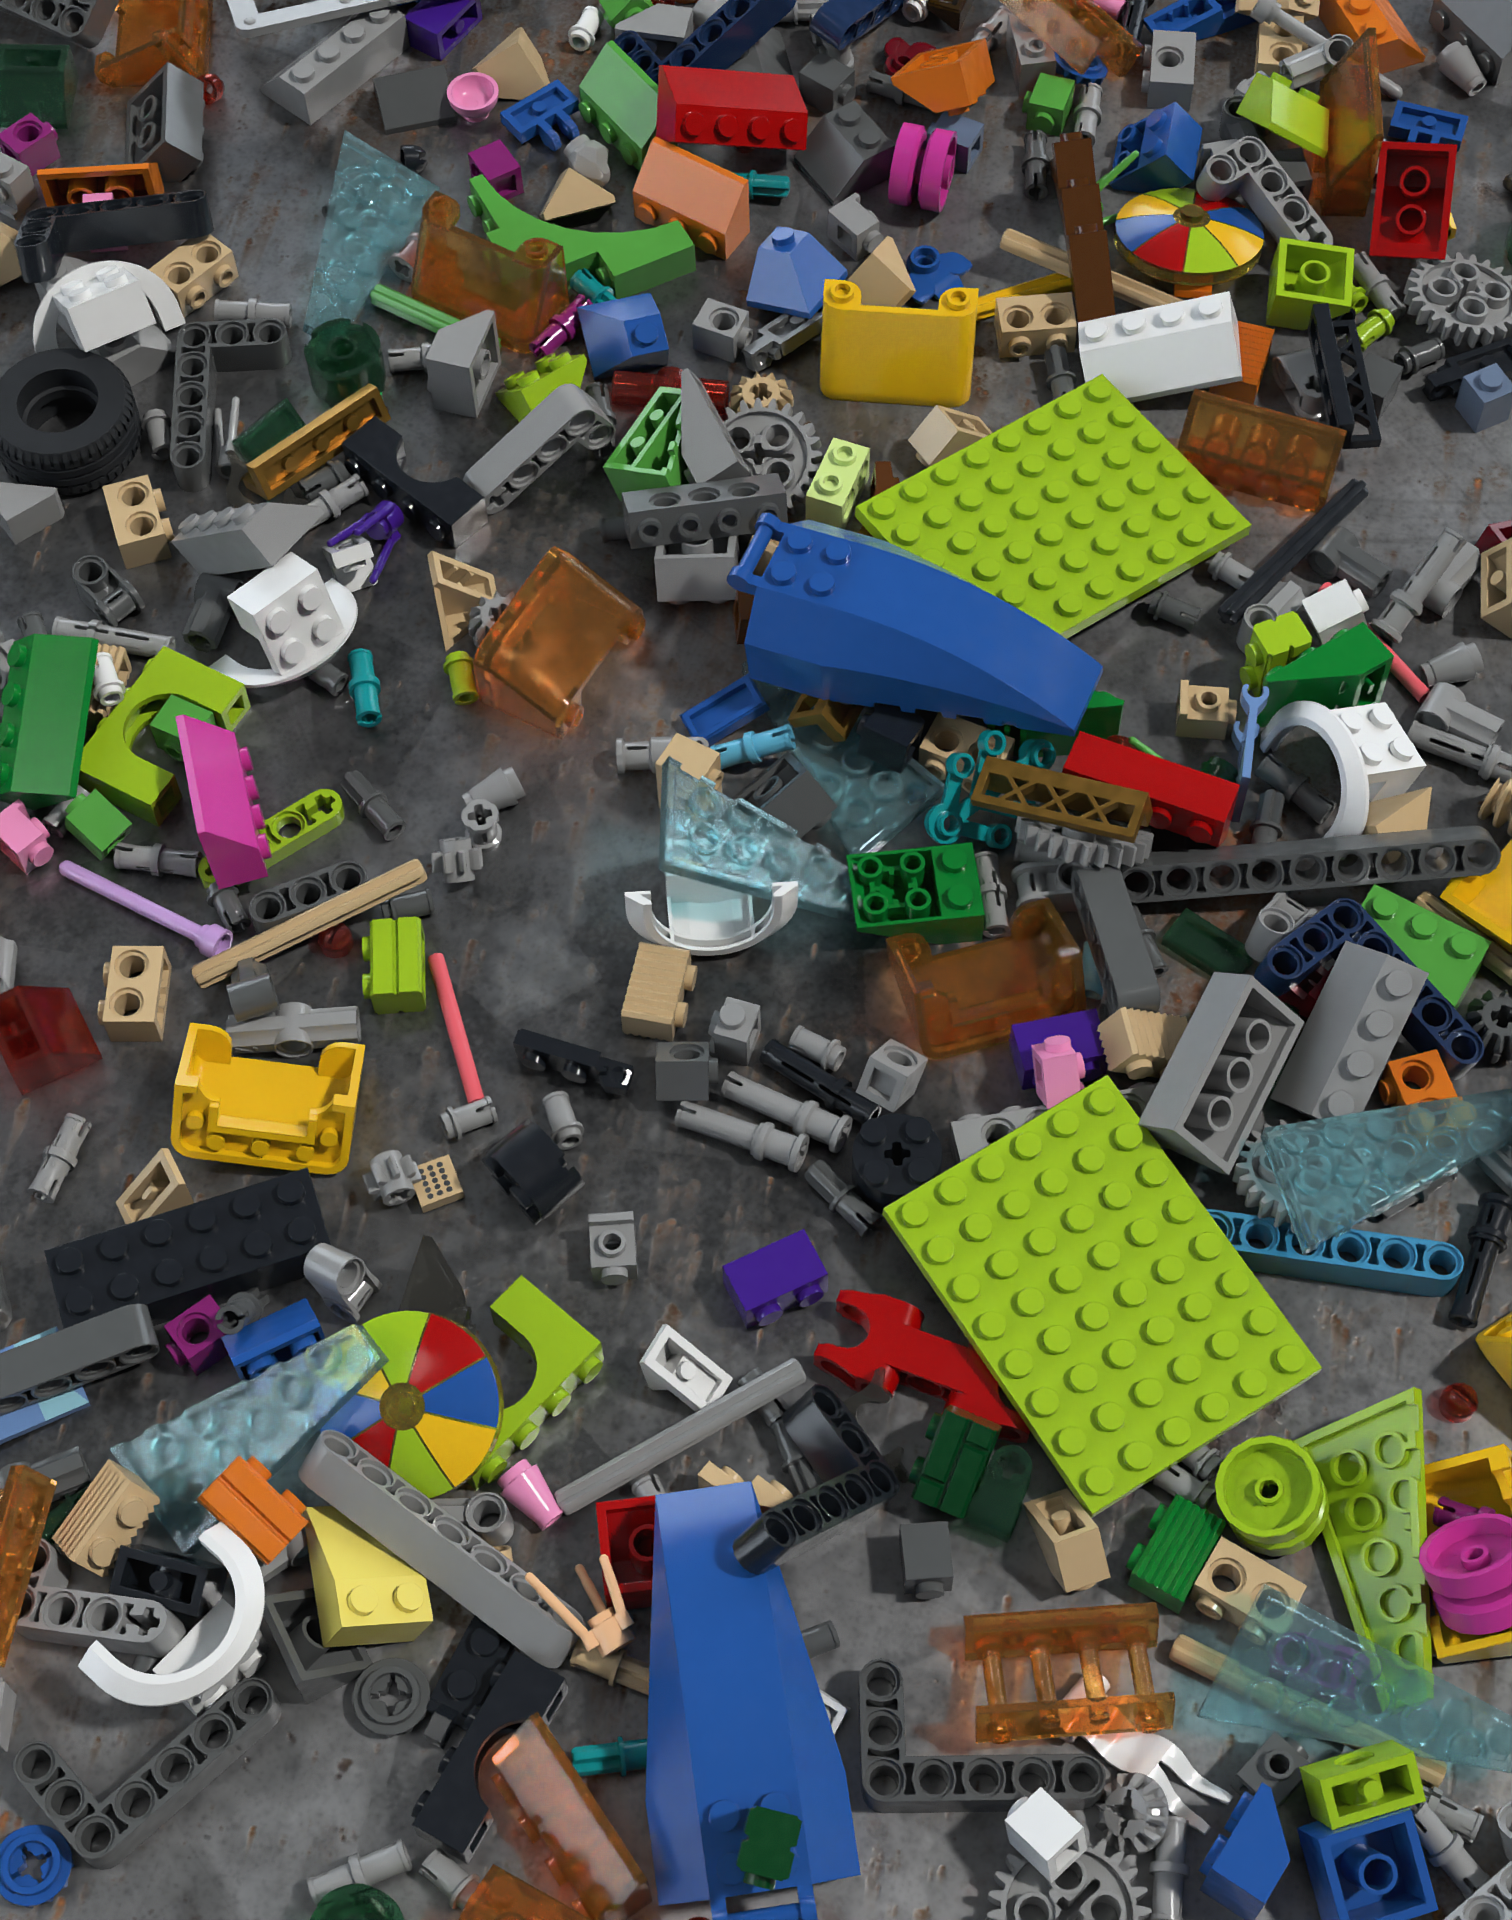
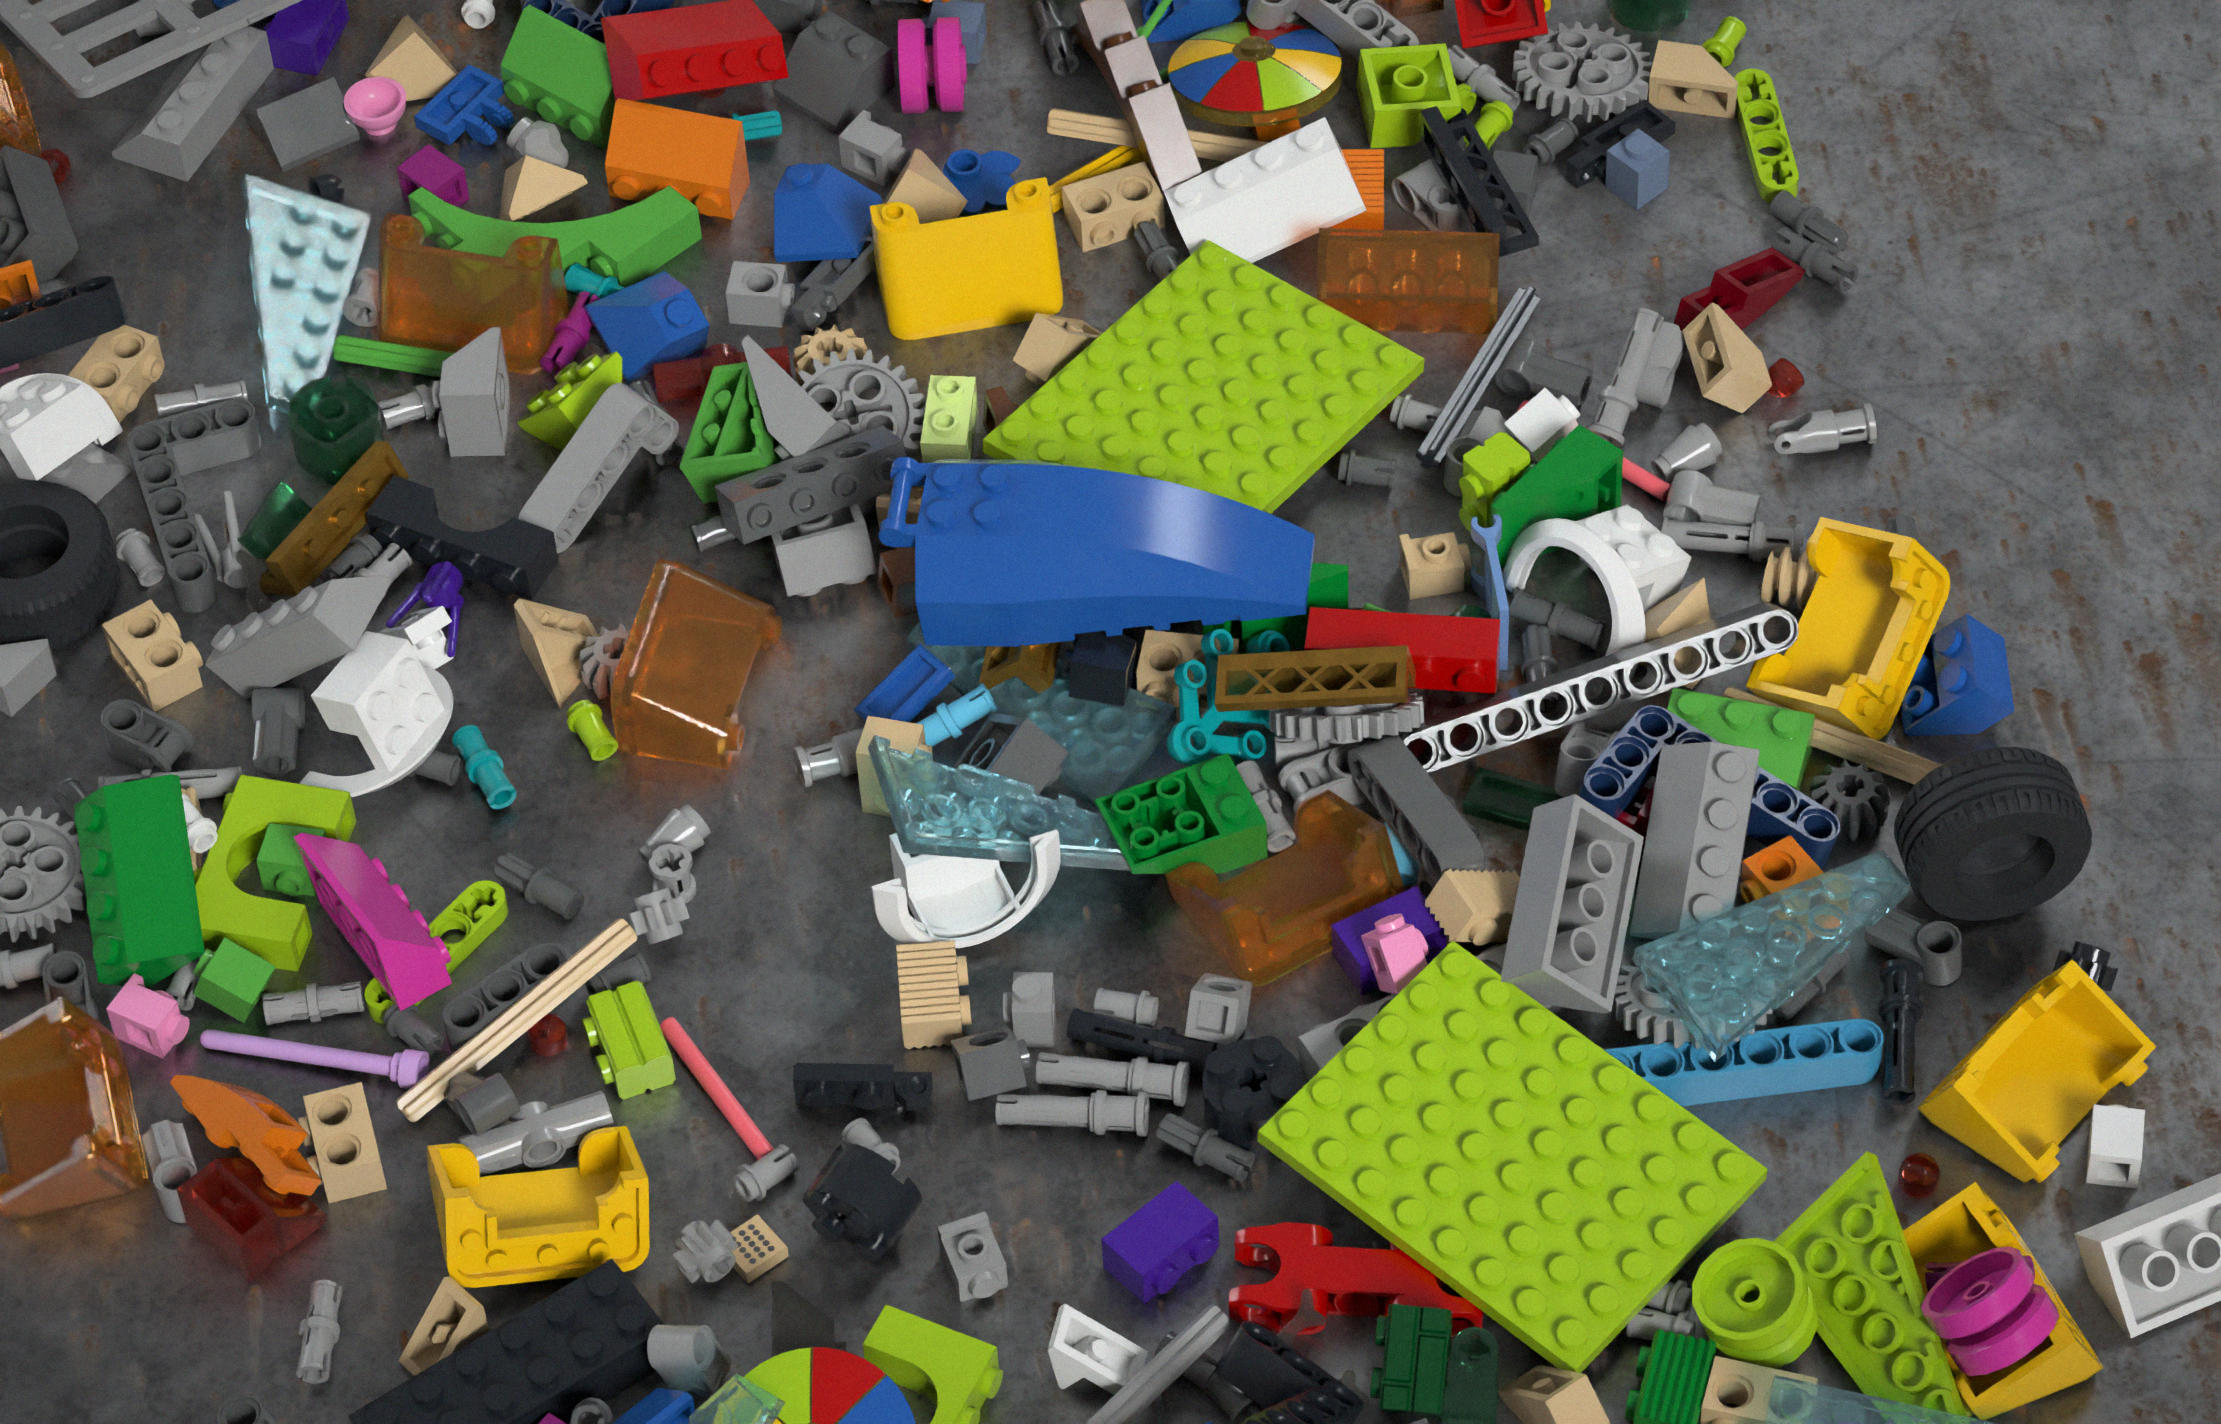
camera: 15 degrees left, 10 degrees down
none -> orange slope [170,1075,322,1196]

